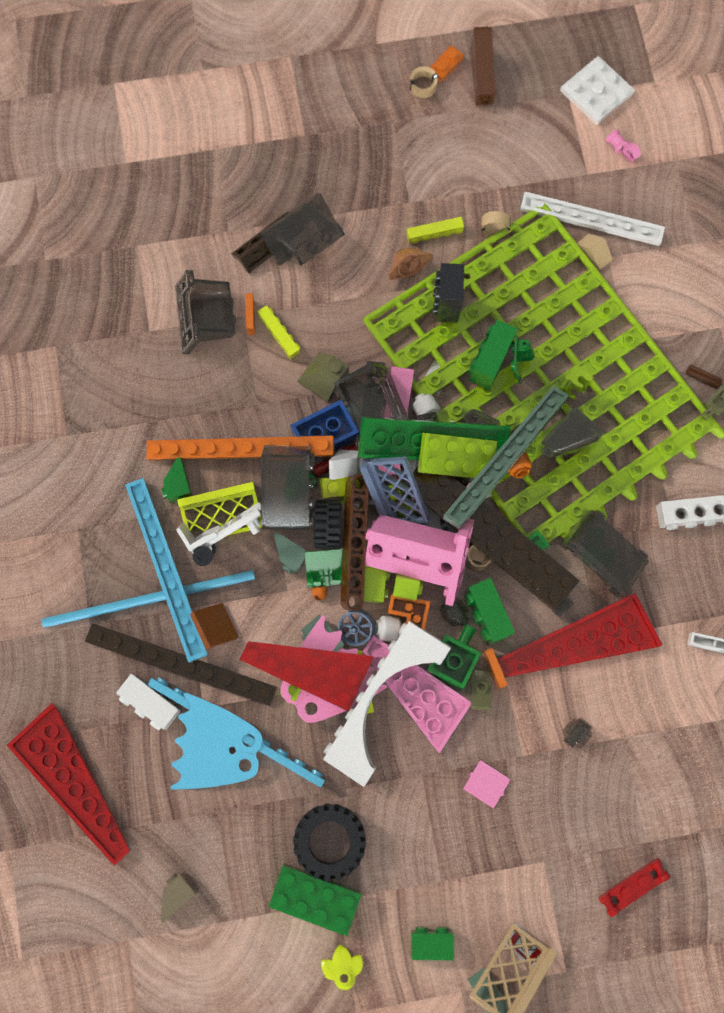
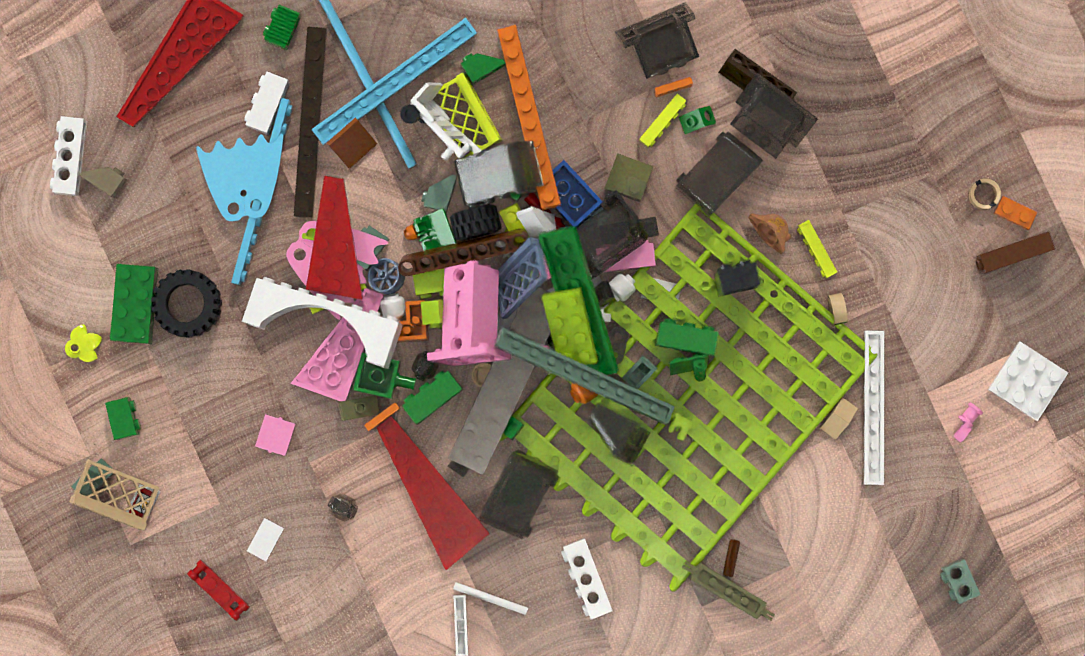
camera: 80 degrees right, 10 degrees up
none -> white brick [50,116,87,196]
none -> white sticker [247,518,284,561]
none -> green brick [263,5,301,50]
none -> white bar [453,582,528,615]
none -> sand green slope [622,356,657,389]
none -> clear smoke windscreen [676,131,763,219]
none -> green bracket [679,106,716,134]

